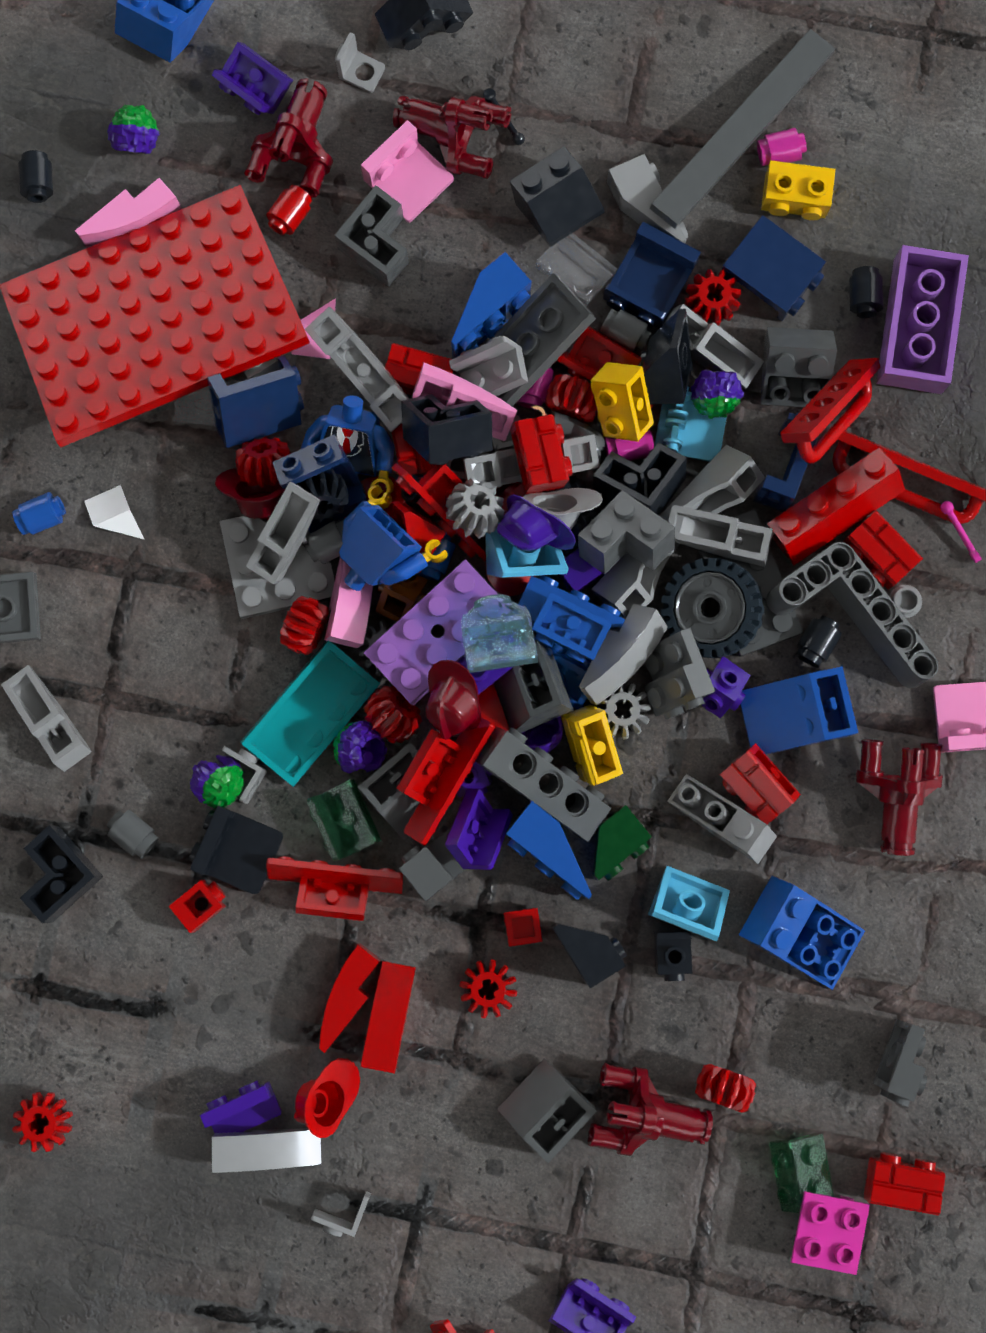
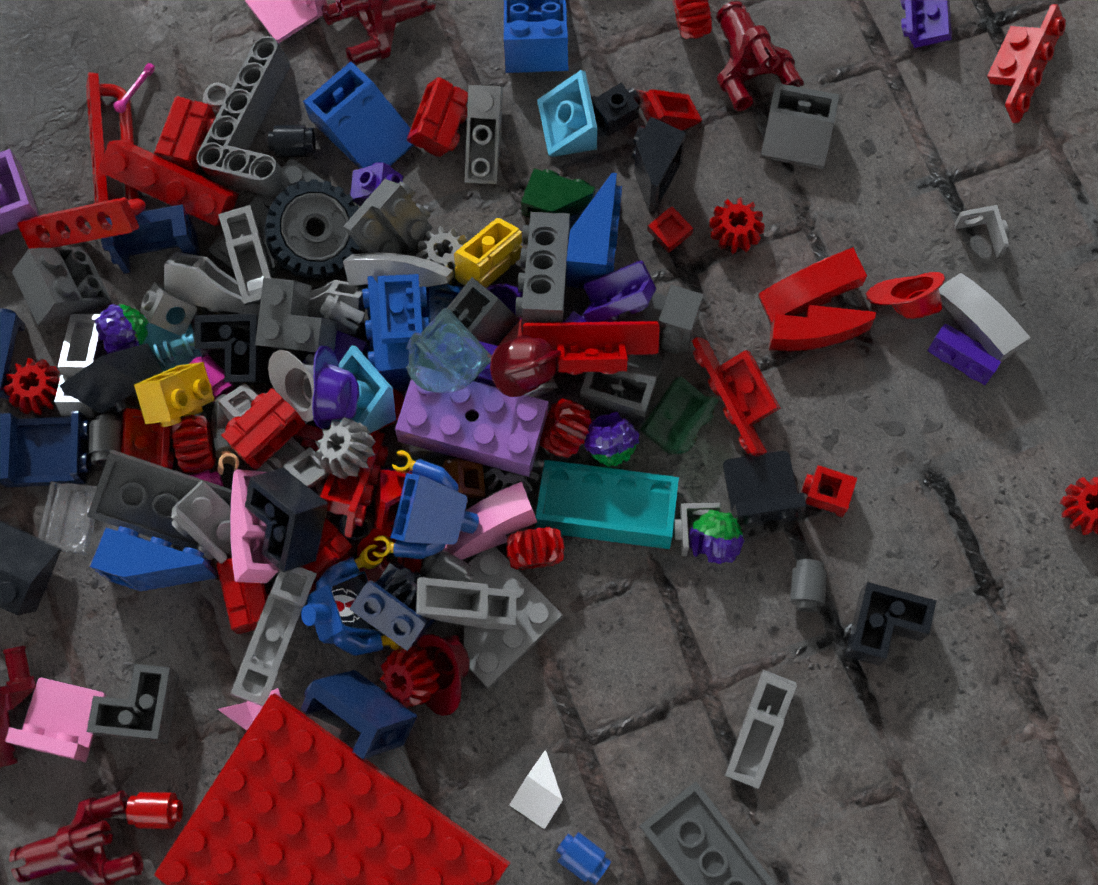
camera: 120 degrees left, 10 degrees down
none -> light grey bracket [140,282,197,336]
none -> light grey pin [319,294,365,332]
none -> red slope [636,89,702,130]

